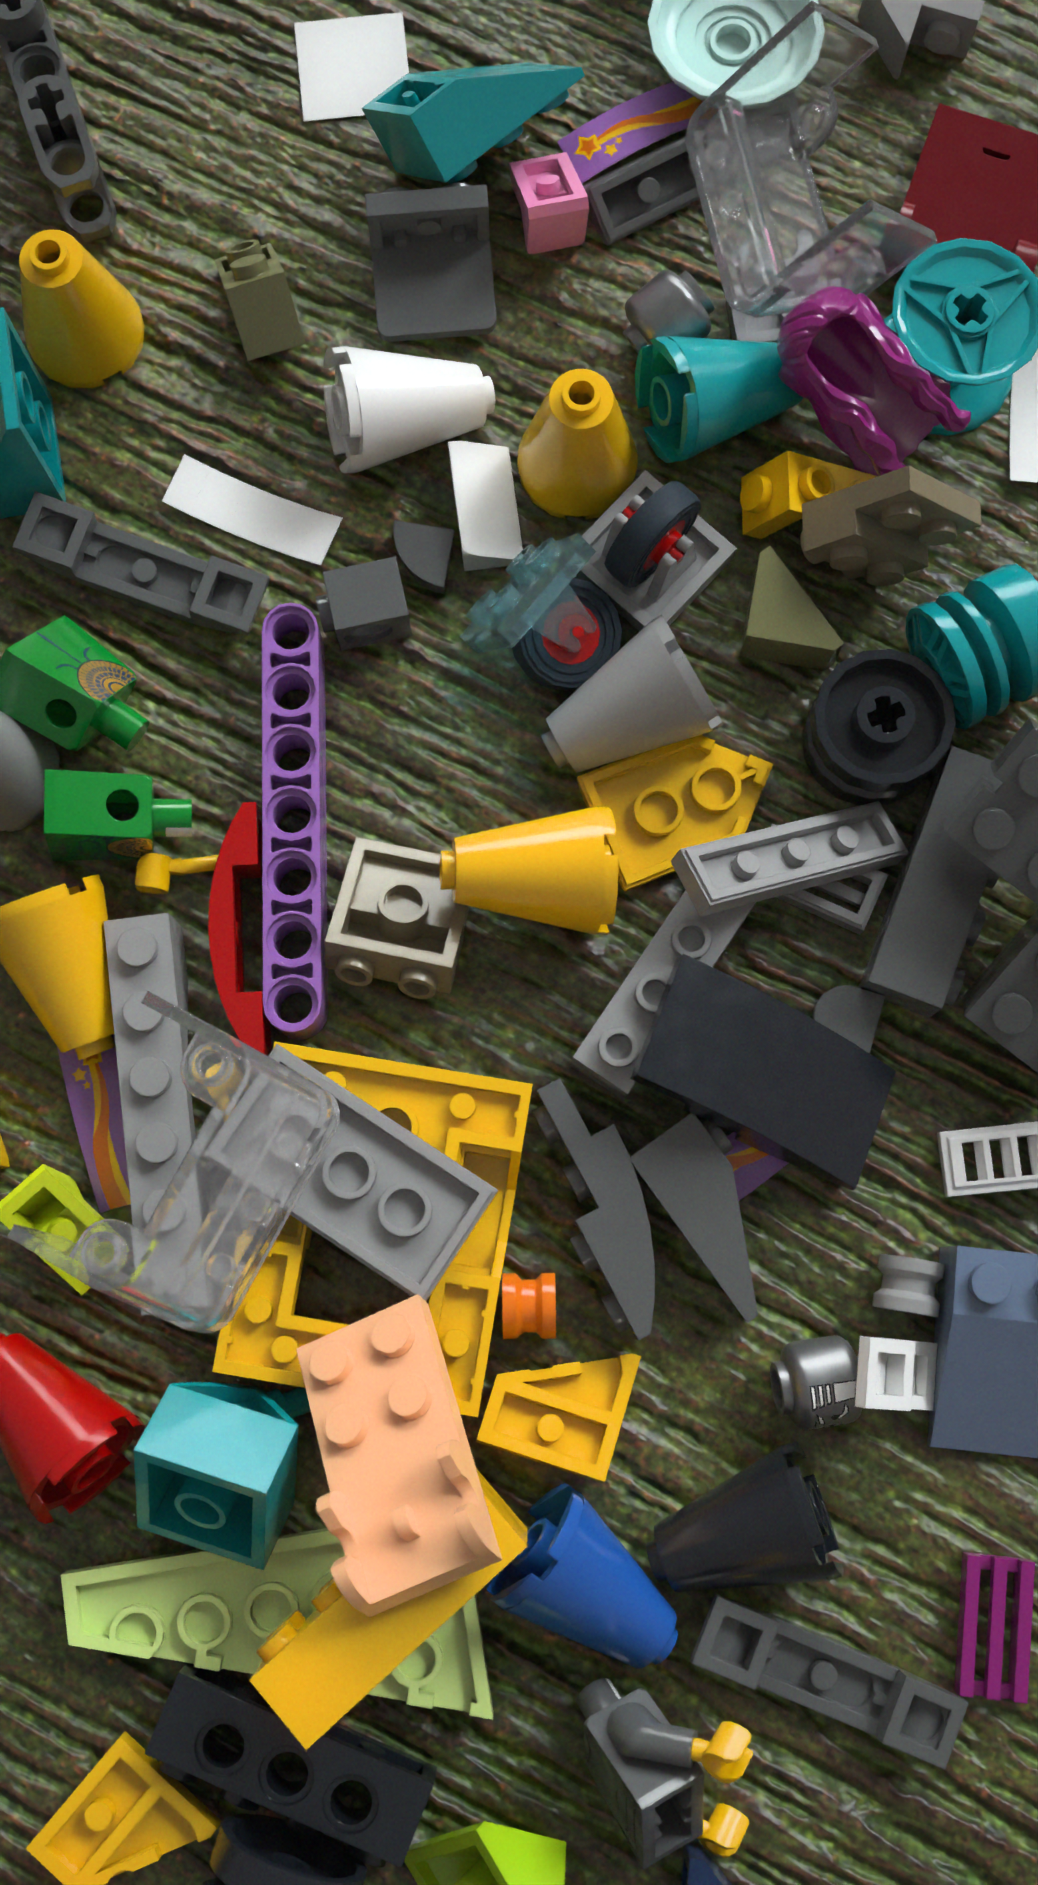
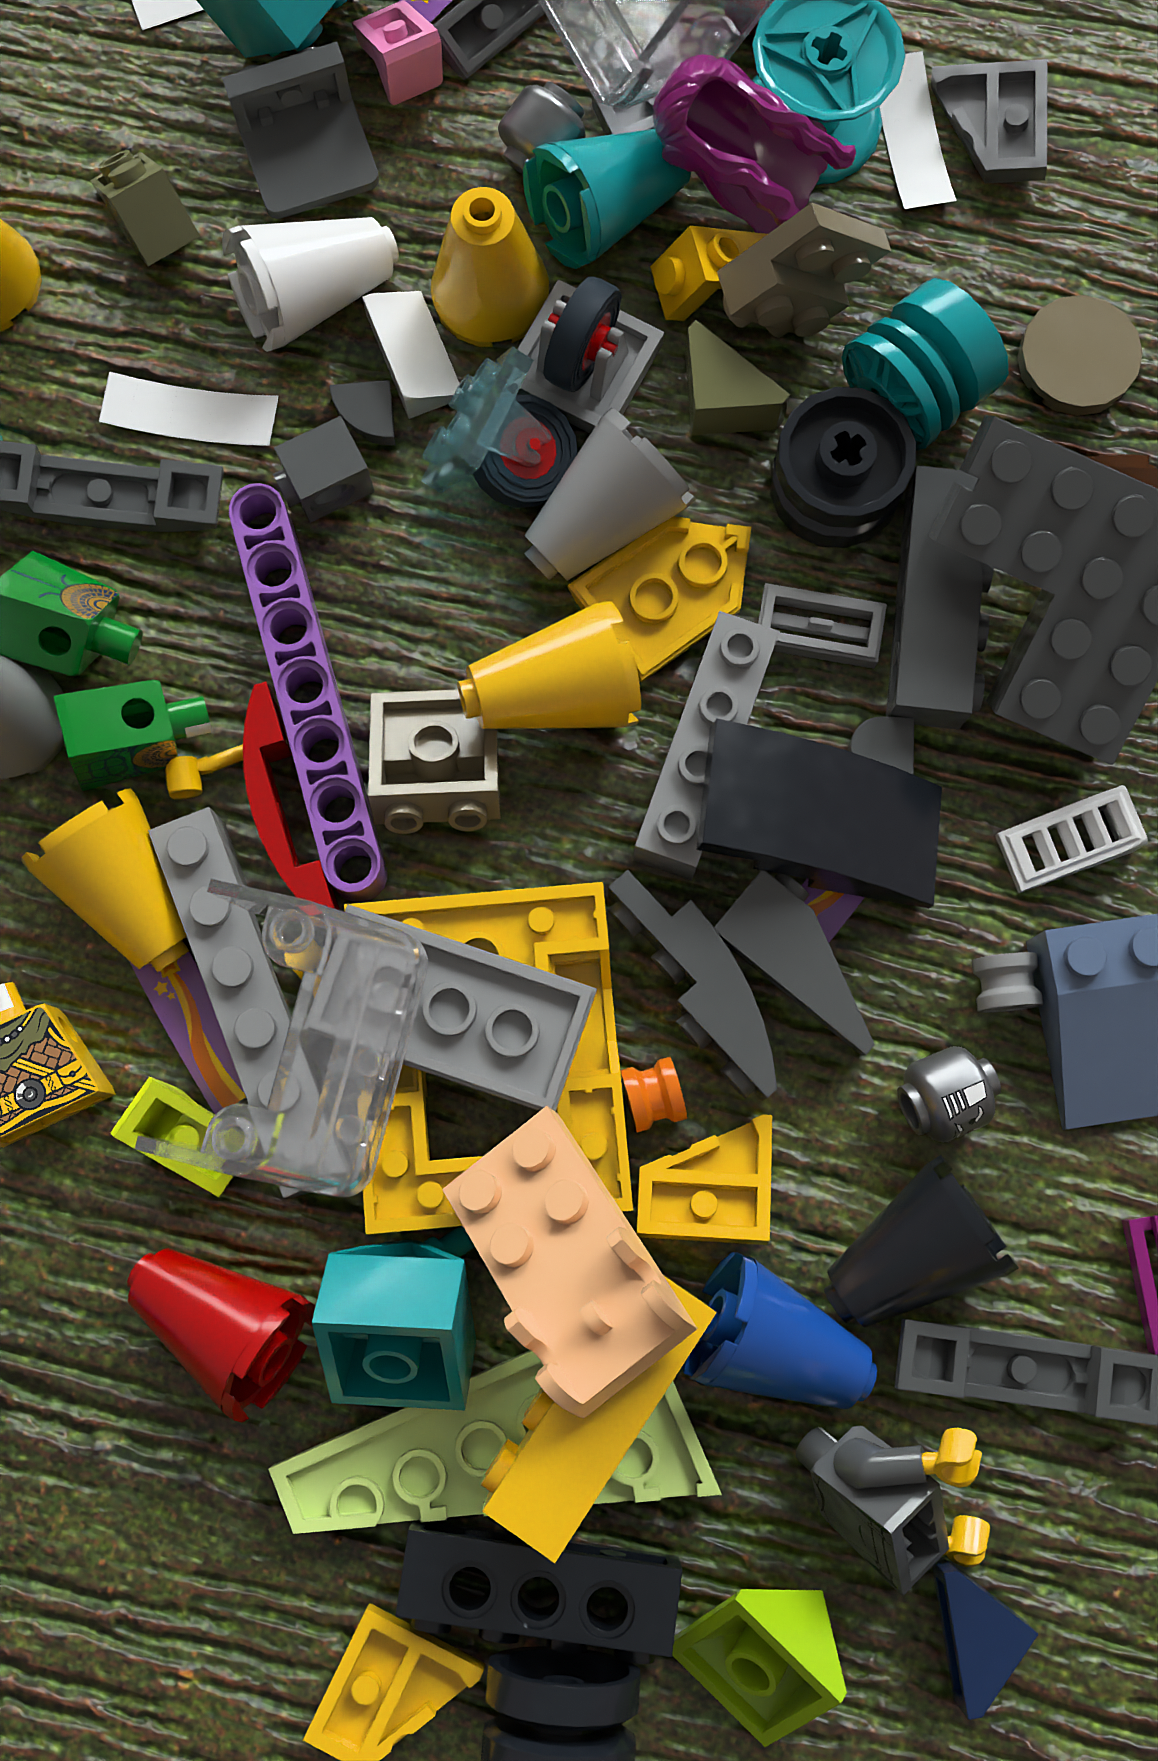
camera: 15 degrees left, 0 degrees up
light grey tile [671,801,909,917] -> none
white slope [855,1336,938,1411] -> none

